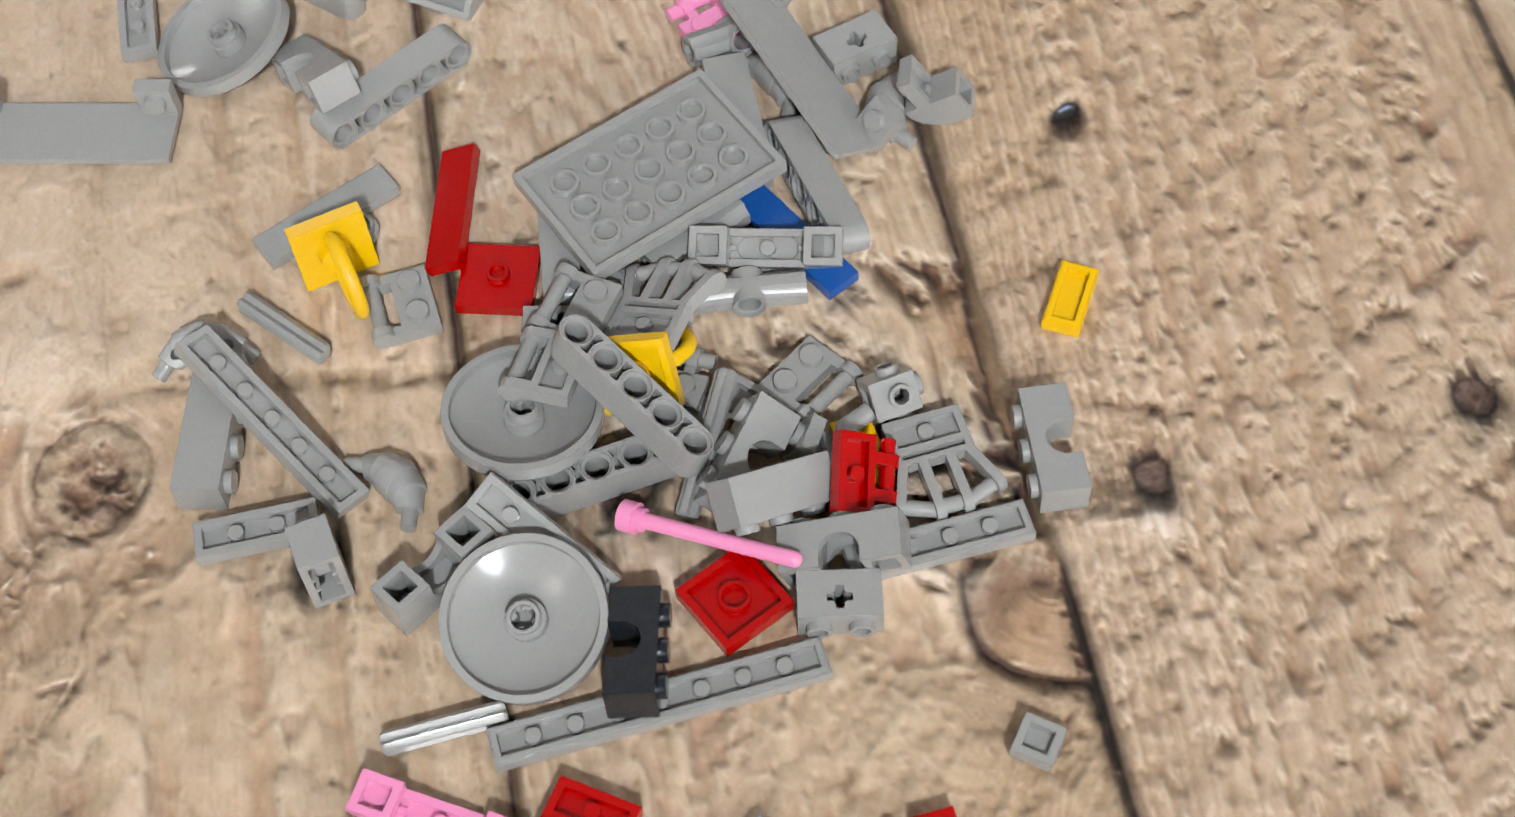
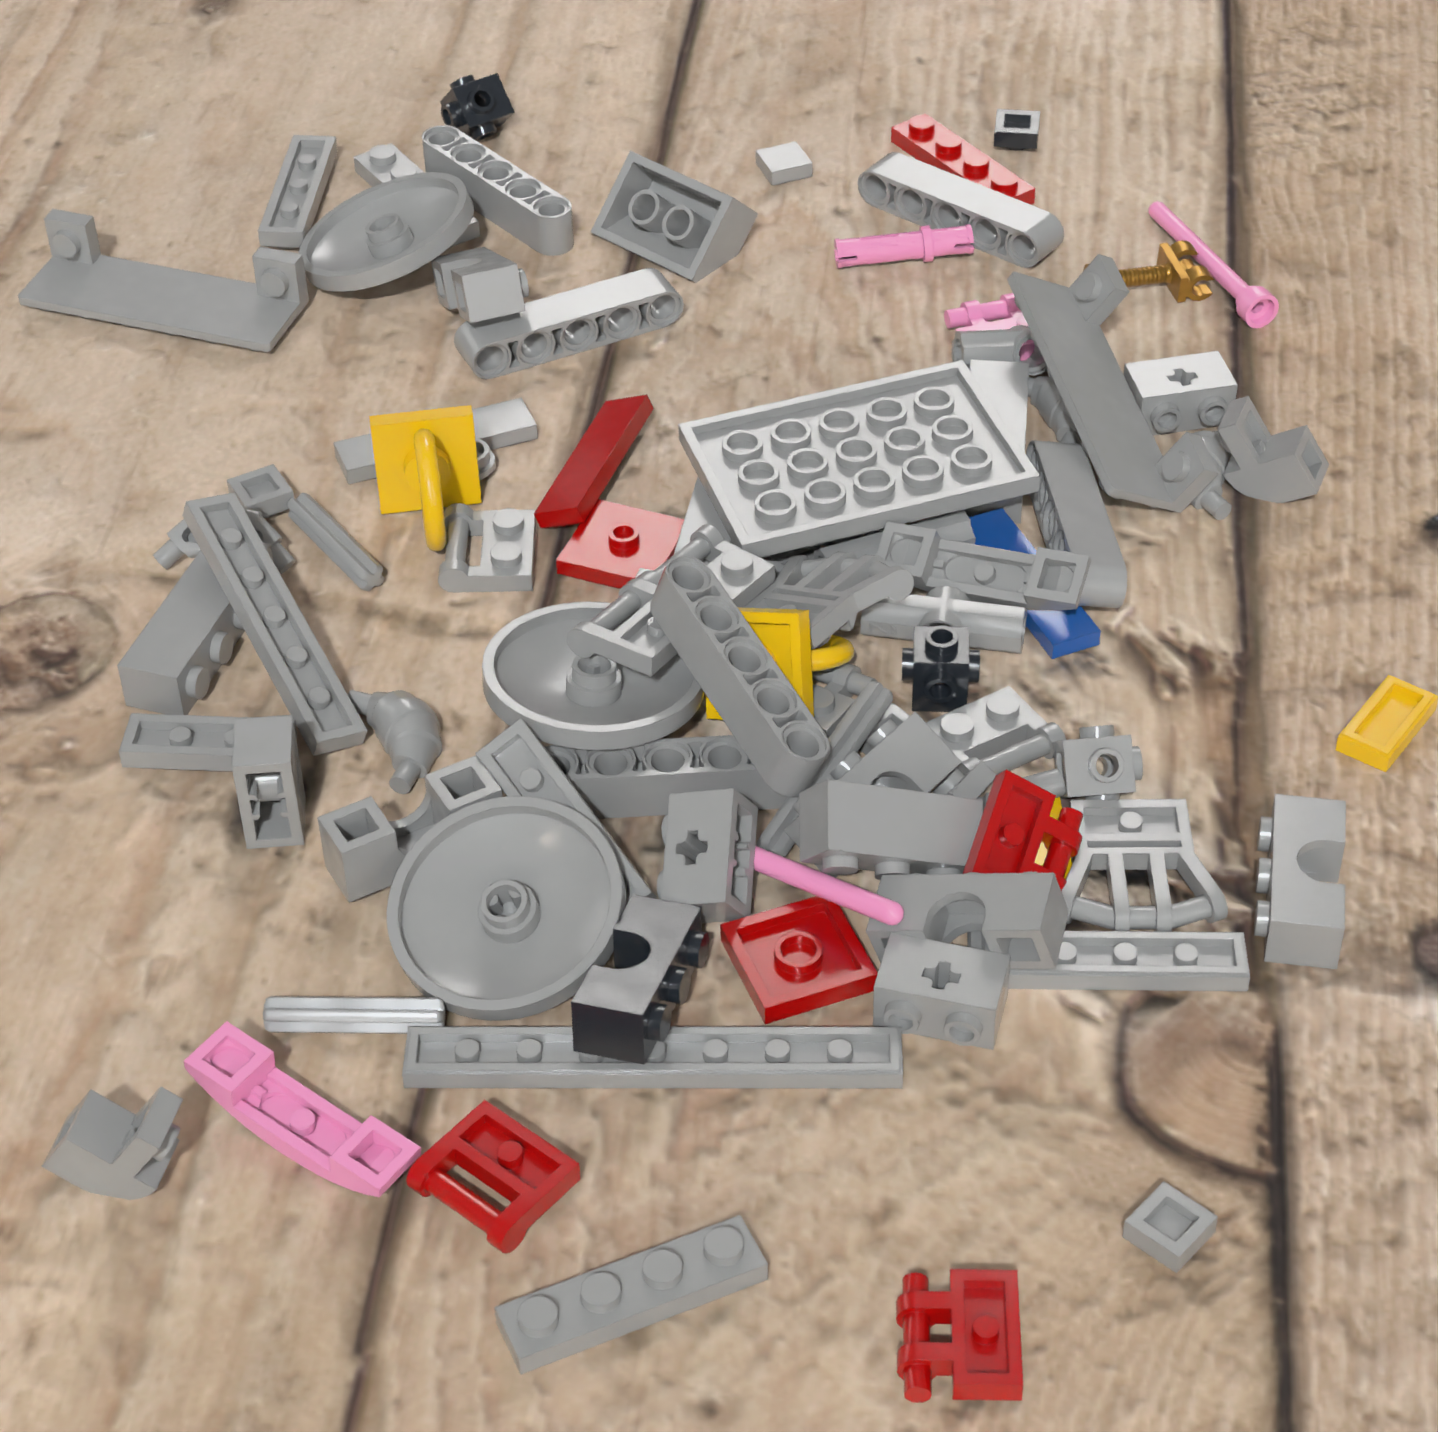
camera: 15 degrees right, 15 degrees down
none -> light grey plate [227,464,294,518]
none -> light grey brick [657,788,758,923]
none -> black brick [902,625,980,712]

